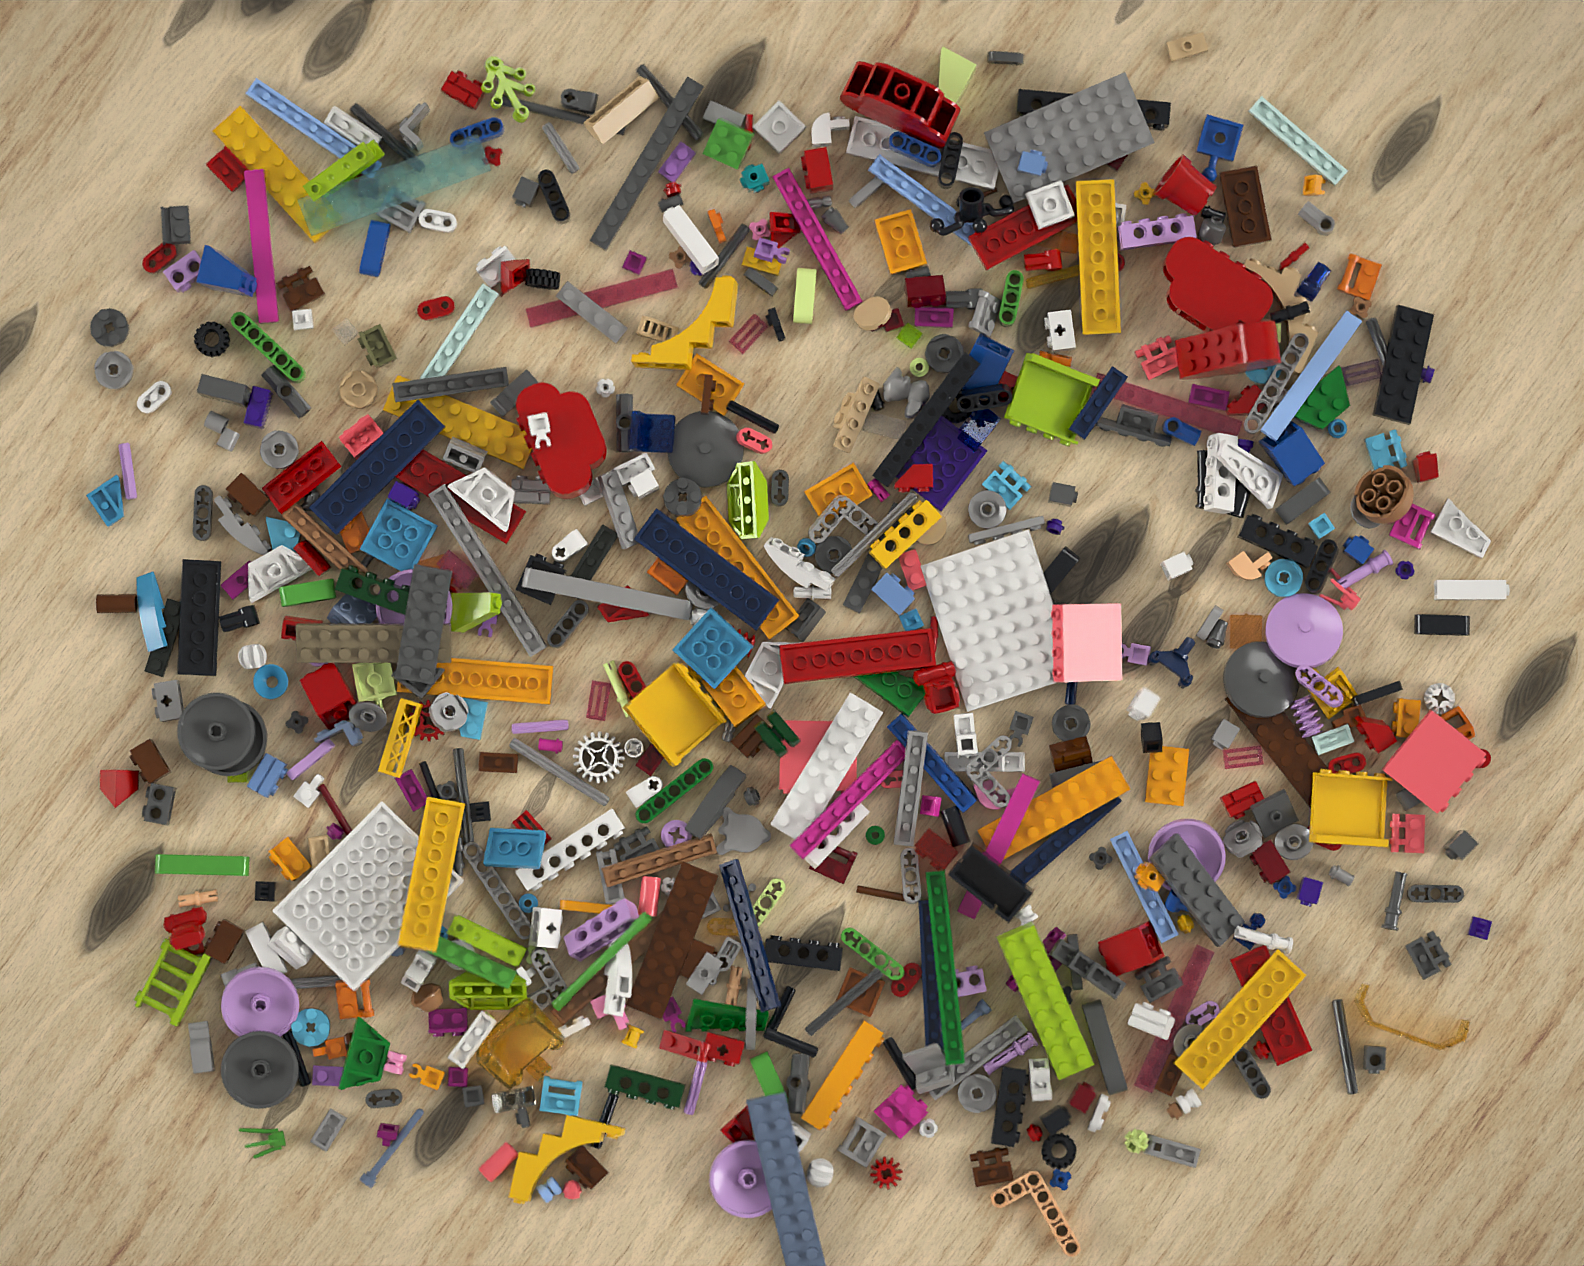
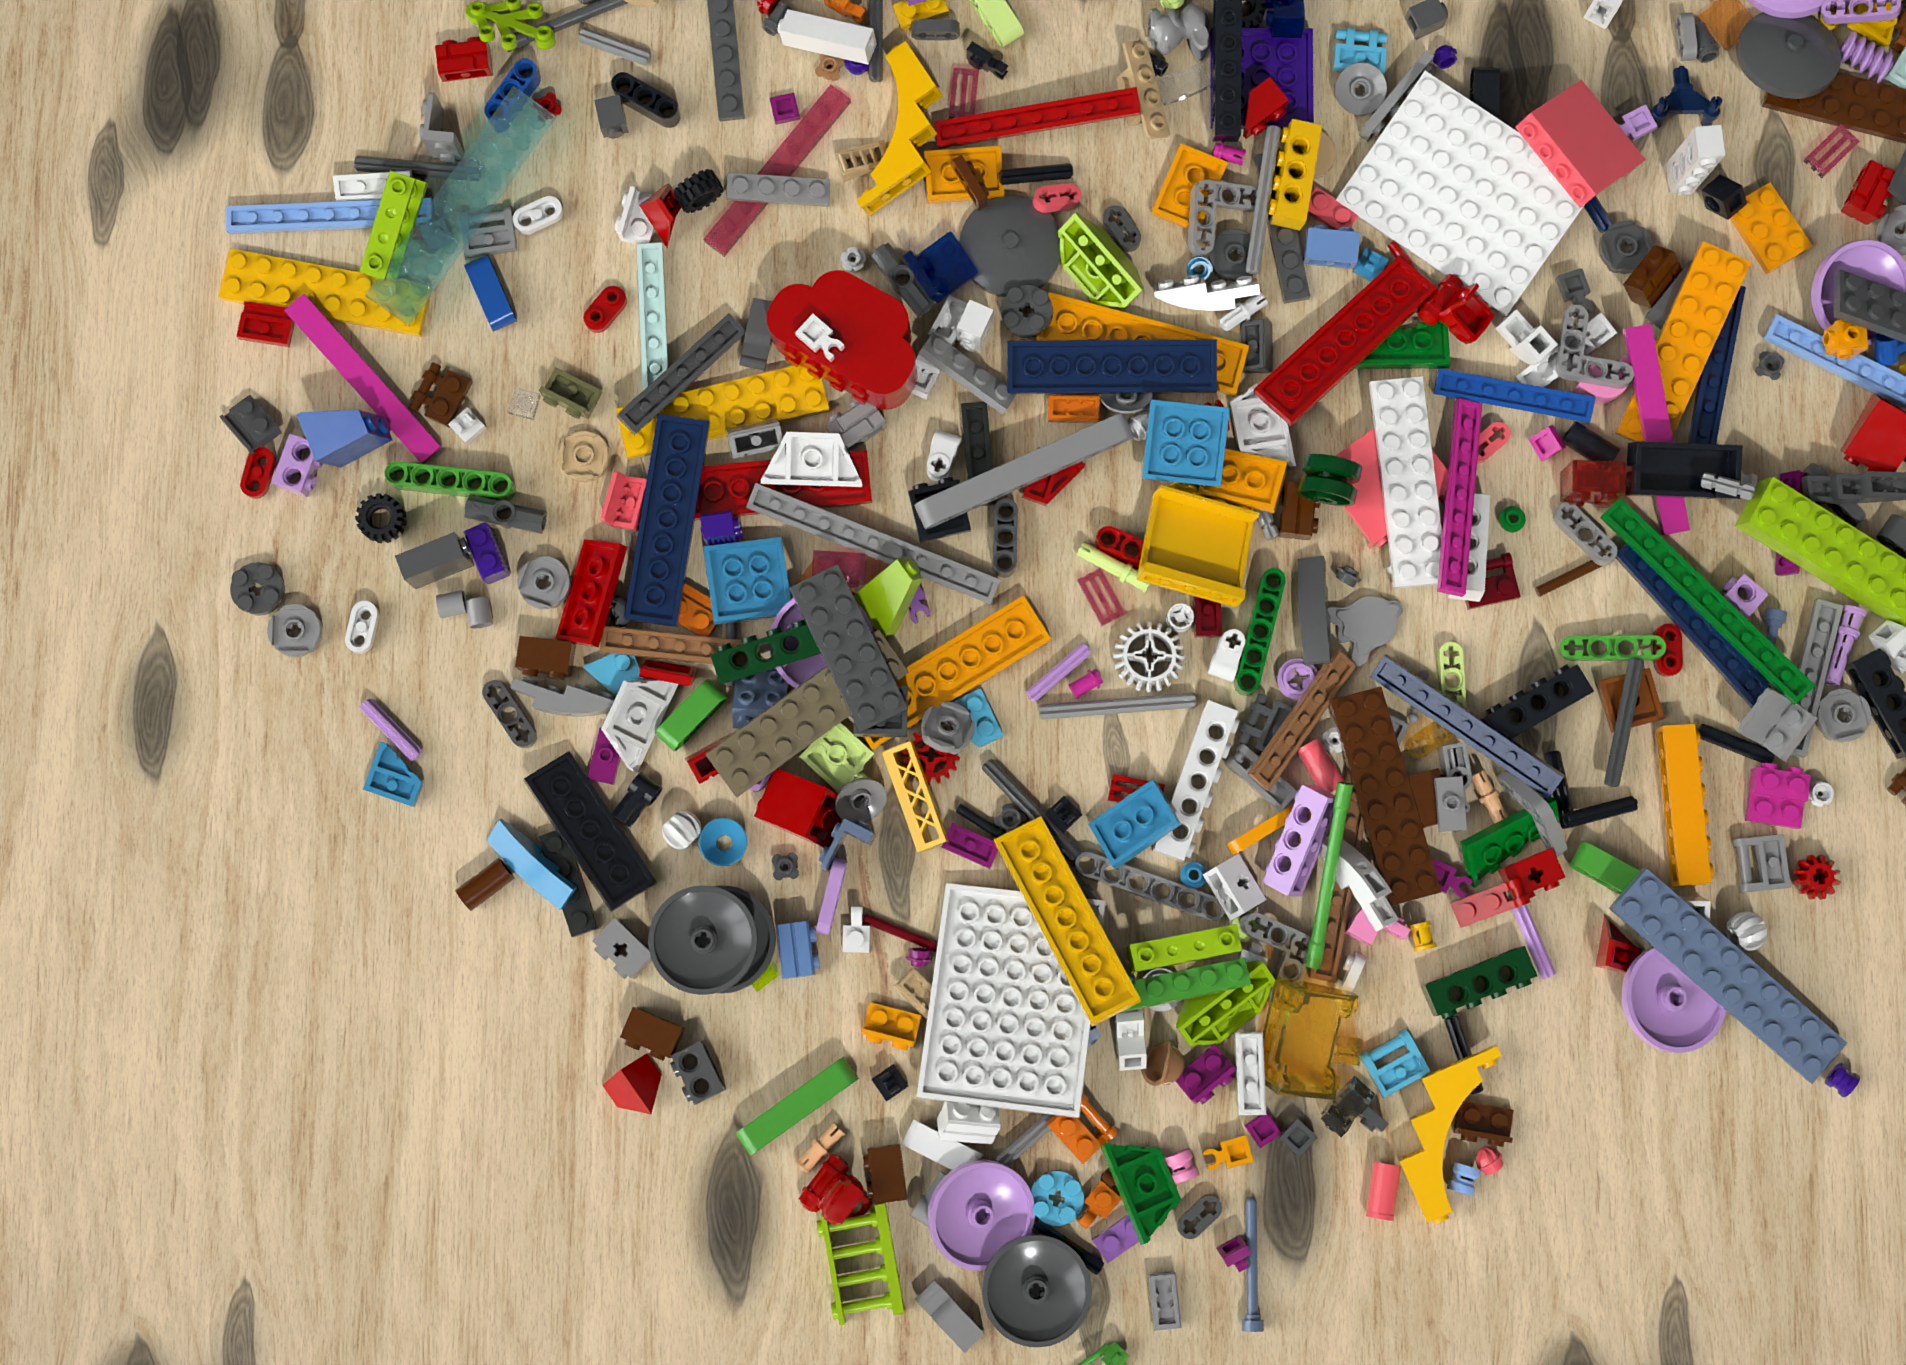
camera: 35 degrees left, 5 degrees down
reddish brown plate [479,752,519,773] -> none
dark grey piece [787,1054,810,1114] -> none
light grey plate [894,730,928,847] -> none
light grey brick [1211,719,1240,750] -> none
none -> red plate [934,87,1141,149]
none -> light grey axle [1701,472,1755,500]

